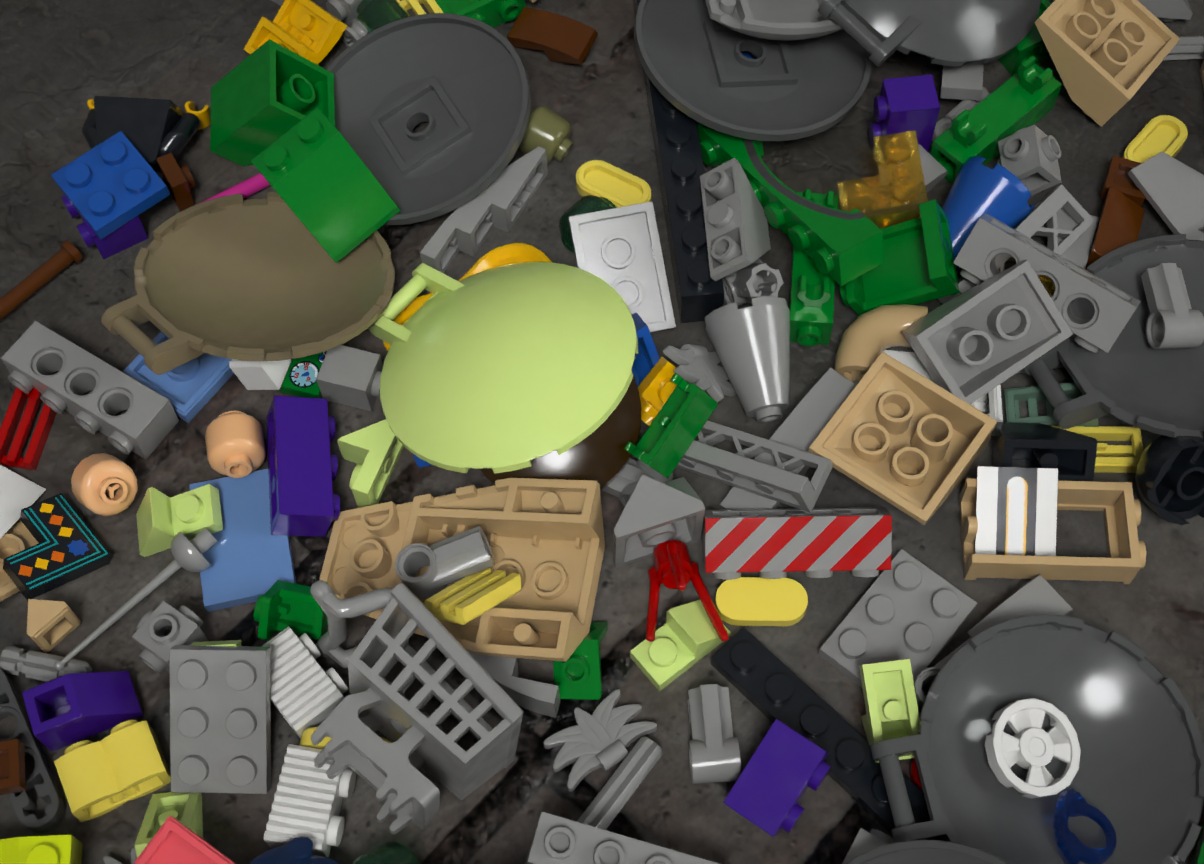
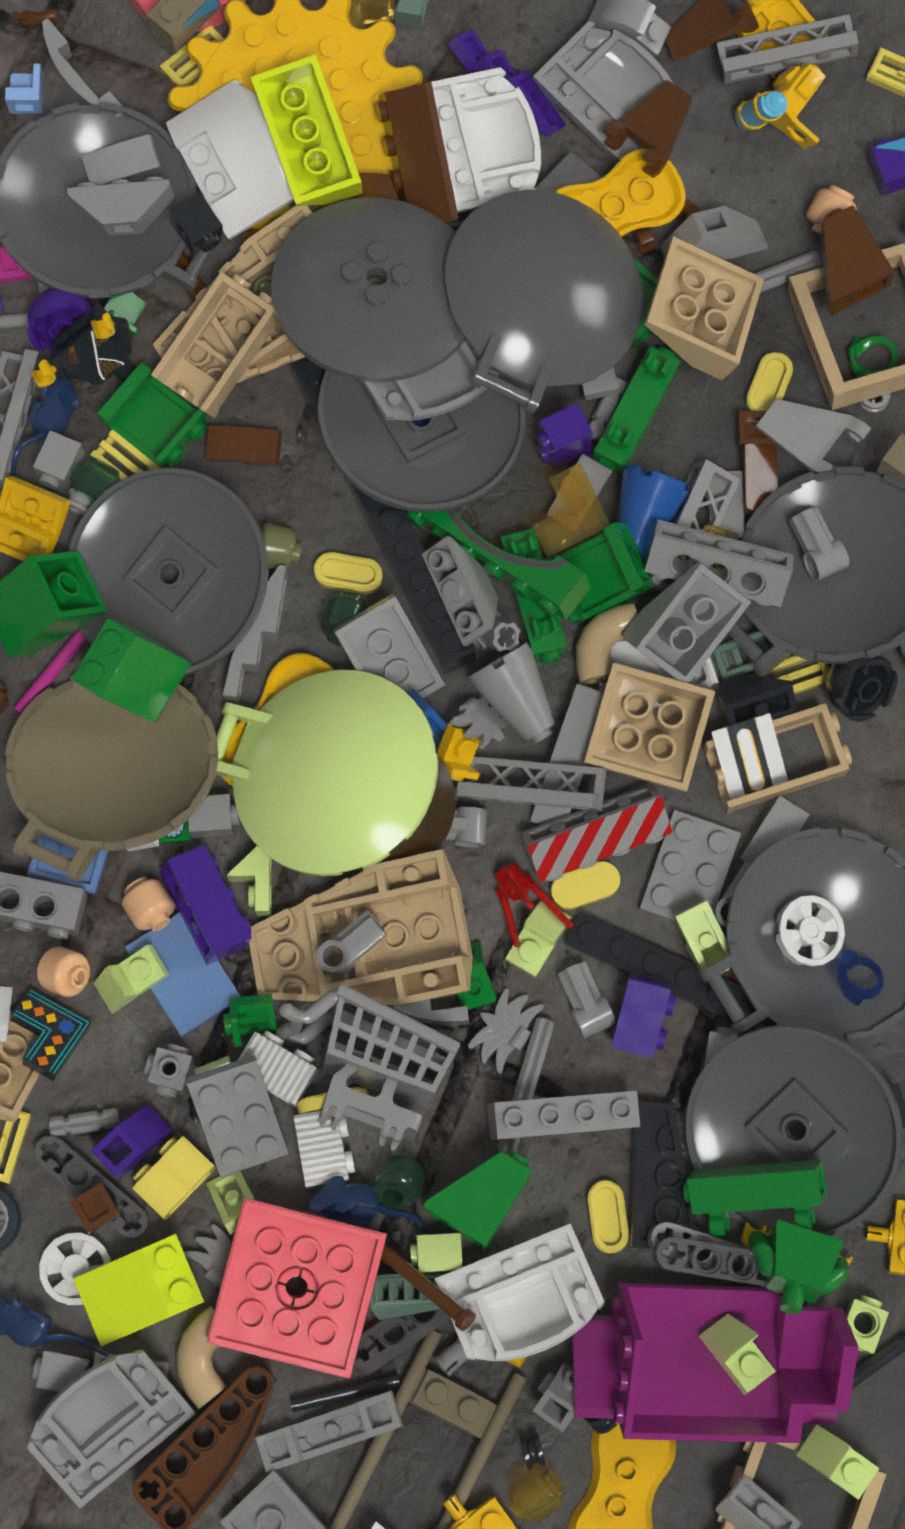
camera: 20 degrees left, 15 degrees up
tan slope [27,599,81,653] -> none
light grey sword [54,528,218,670] -> none
light yellow tile [425,568,522,625] -> none
light grey slope [612,474,705,568] -> none
green hinge [624,373,719,479] -> none
light grey brick [998,125,1062,195] -> none

